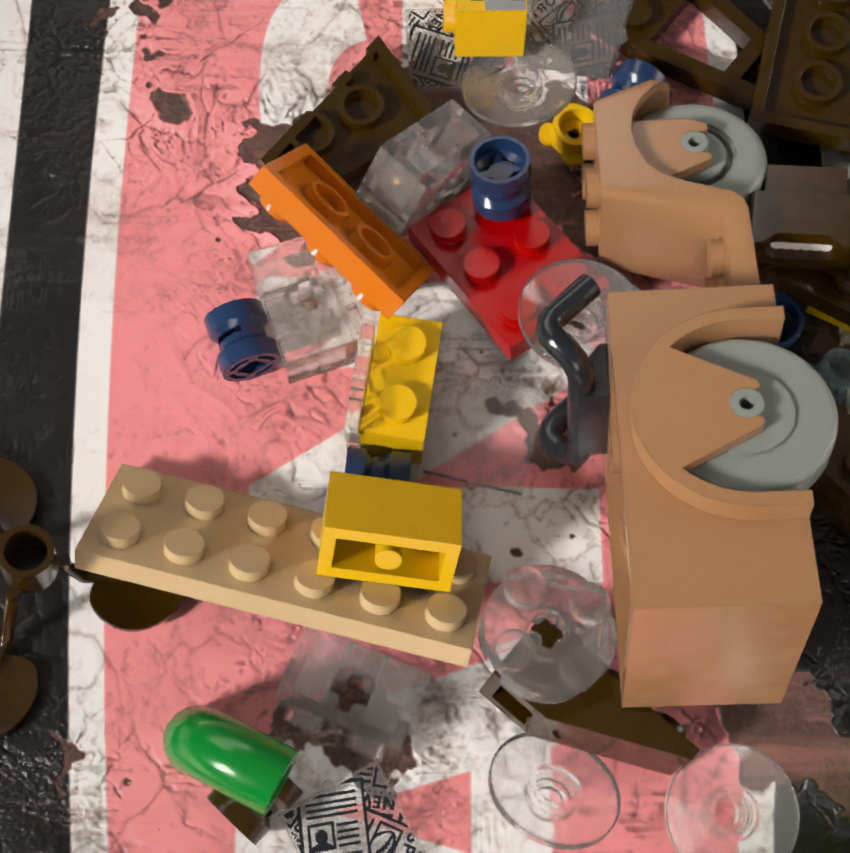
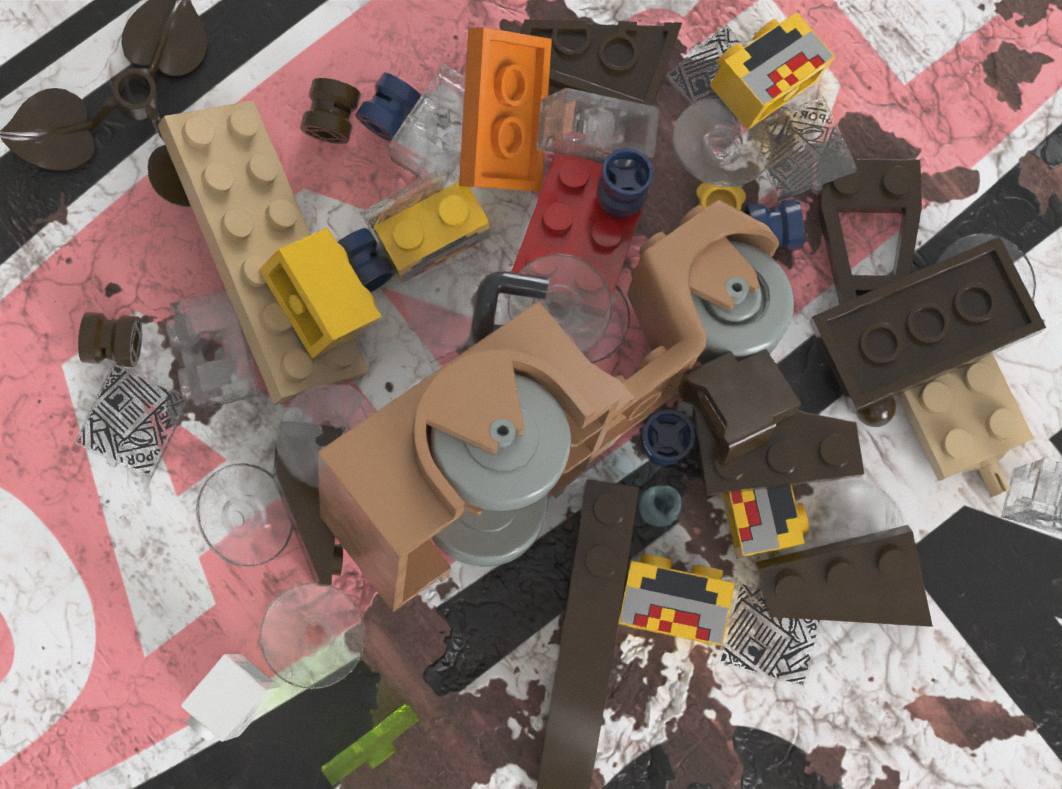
camera: 55 degrees right, 10 degrees up
green cylinder [162,705,299,816] -> none
none -> dark brown wheel [300,78,361,144]

